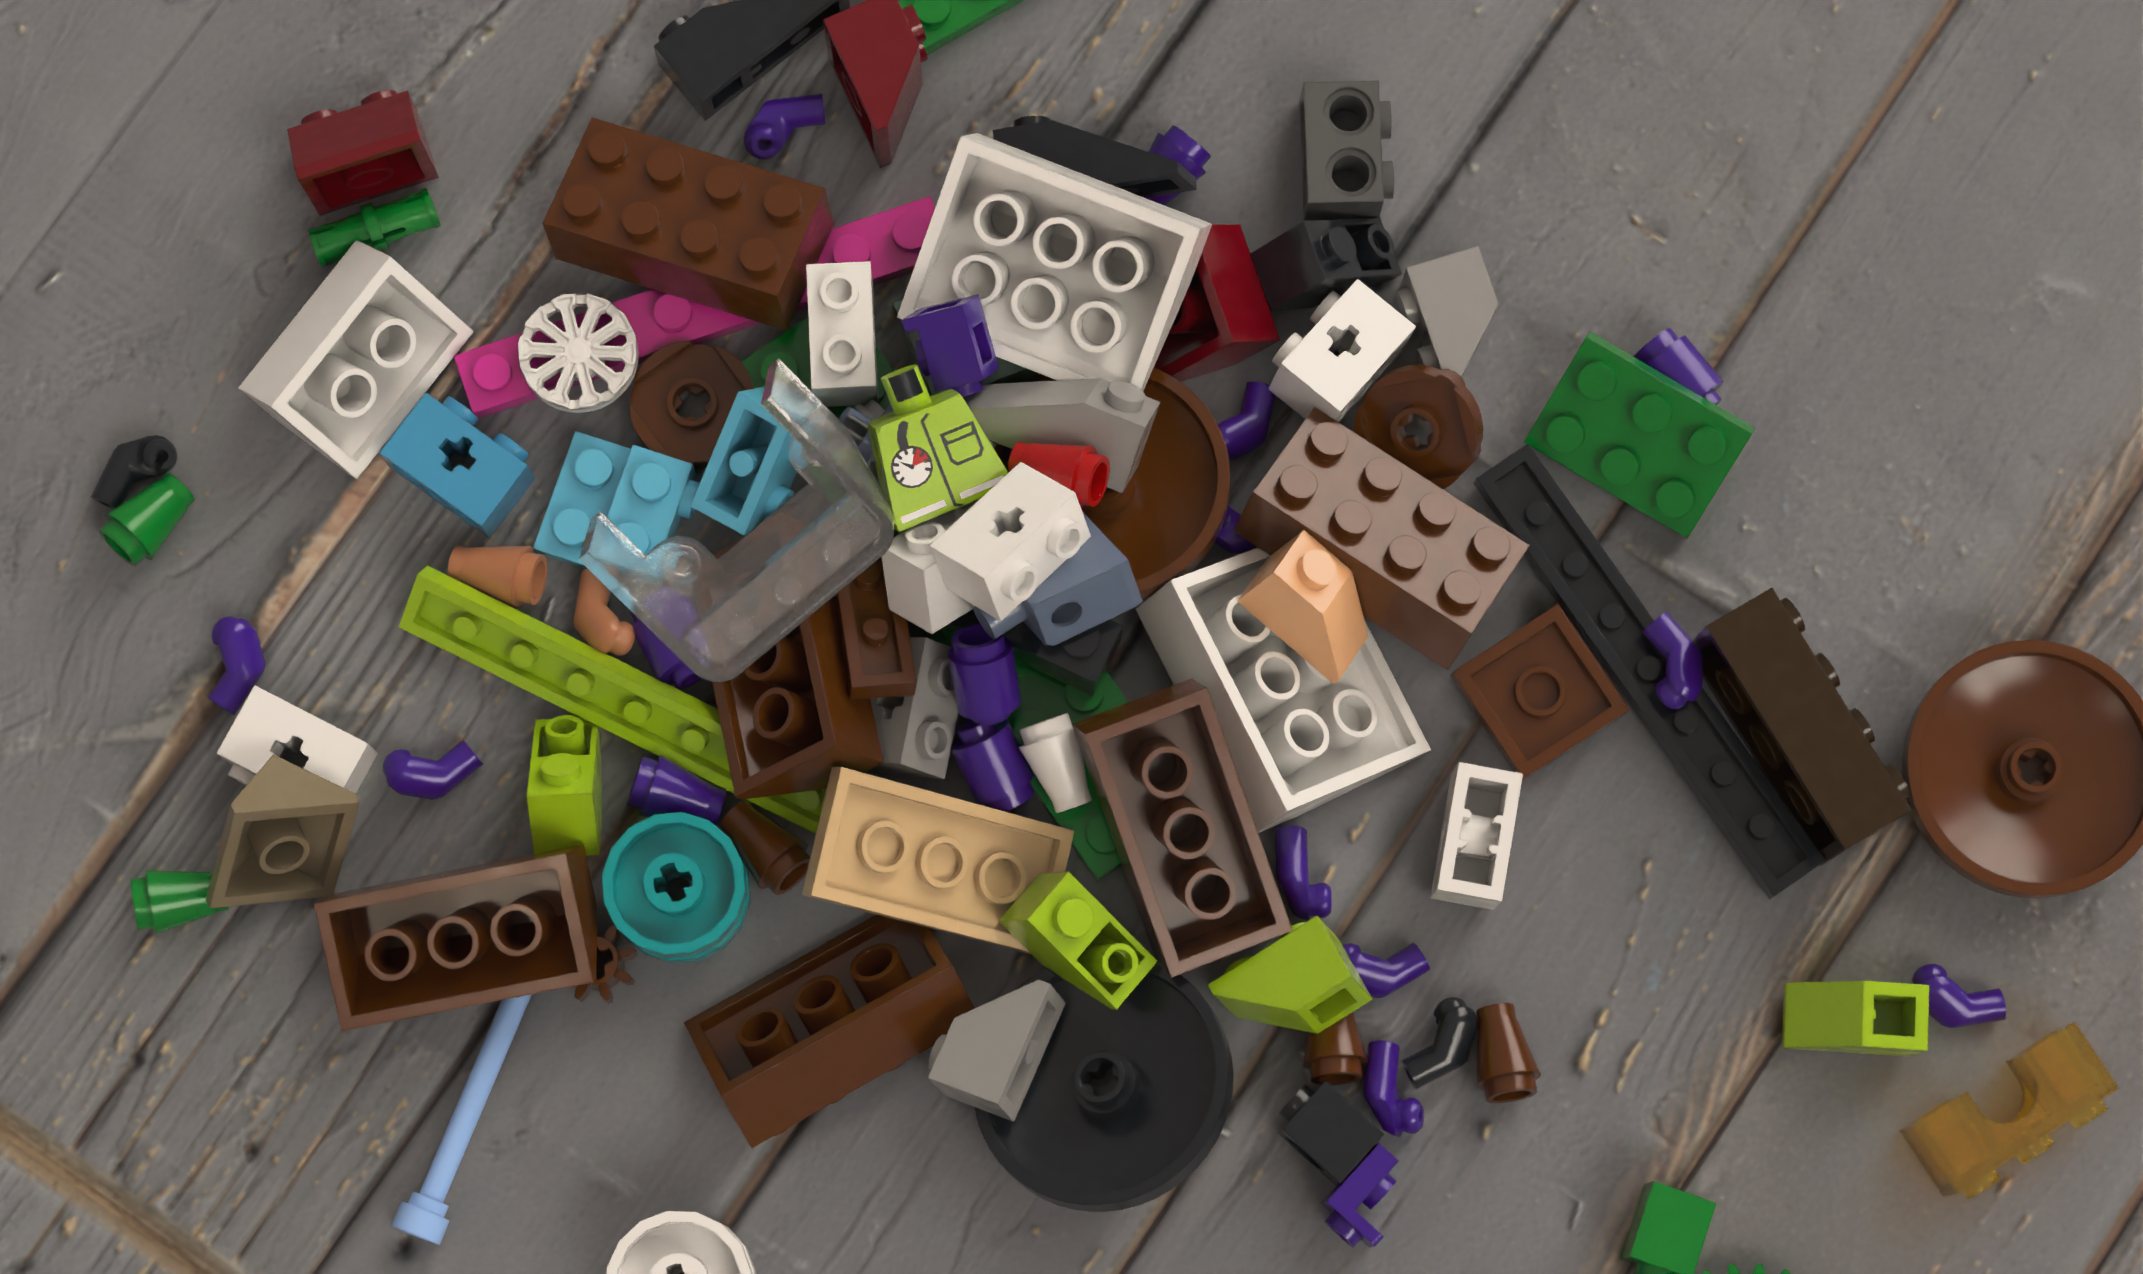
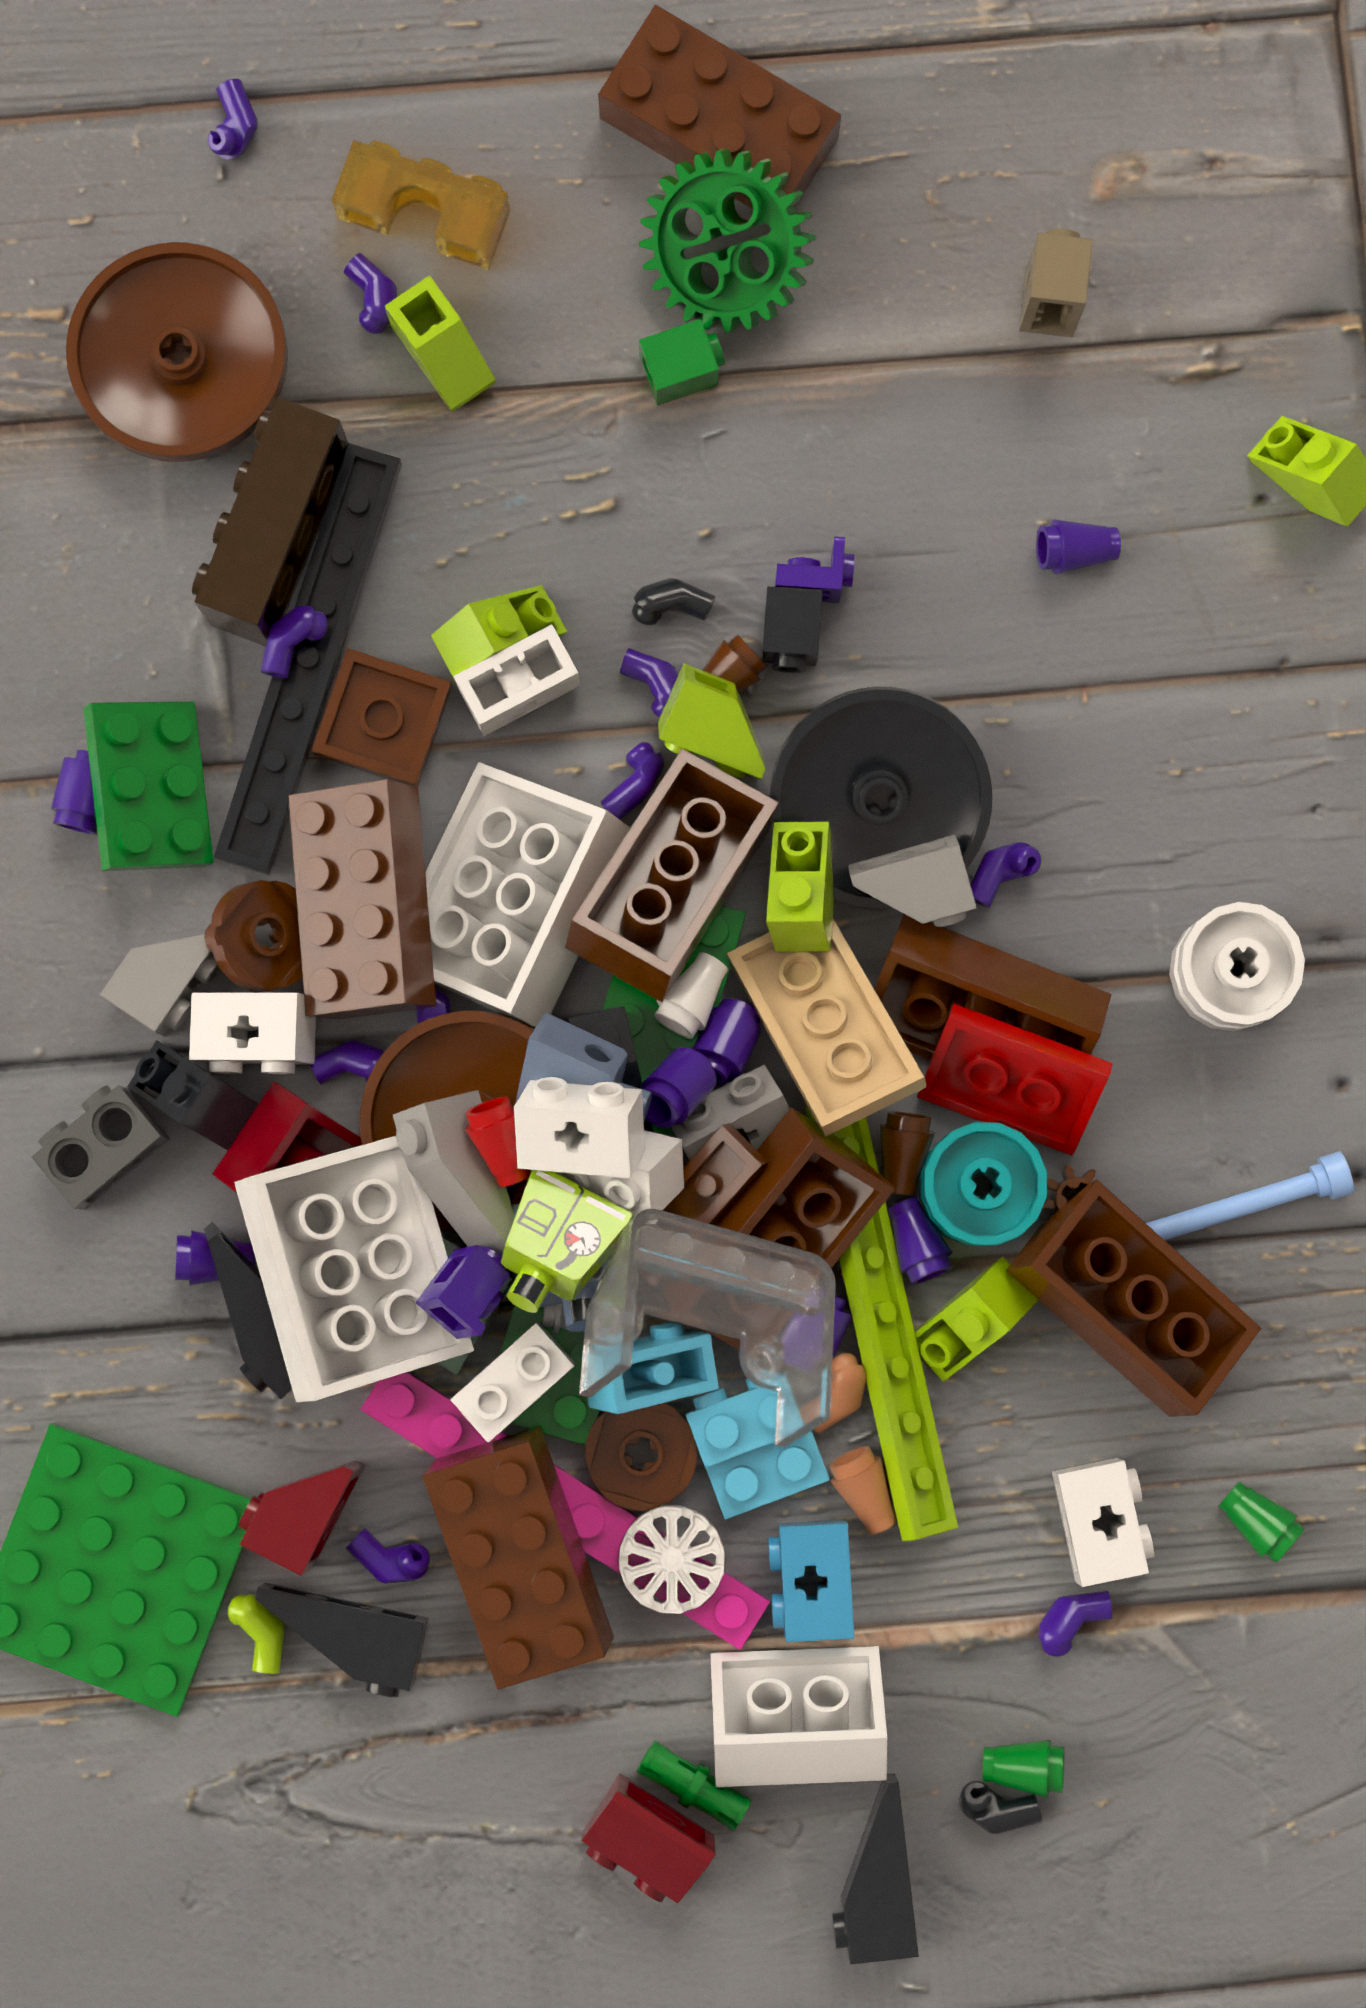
camera: 125 degrees left, 5 degrees up
dark tan slope [206,755,360,908] -> none
dark purple arm [382,740,483,800] -> none
light nougat slope [1237,529,1368,684] -> none
dark purple arm [1363,1040,1424,1137] -> none
reddish brown cone [1476,1003,1541,1103] -> none
none -> lime slope [431,585,567,682]
none -> black slope [832,1773,919,1965]
none -> red plate [917,1004,1113,1156]
none -> dark purple arm [970,842,1041,908]

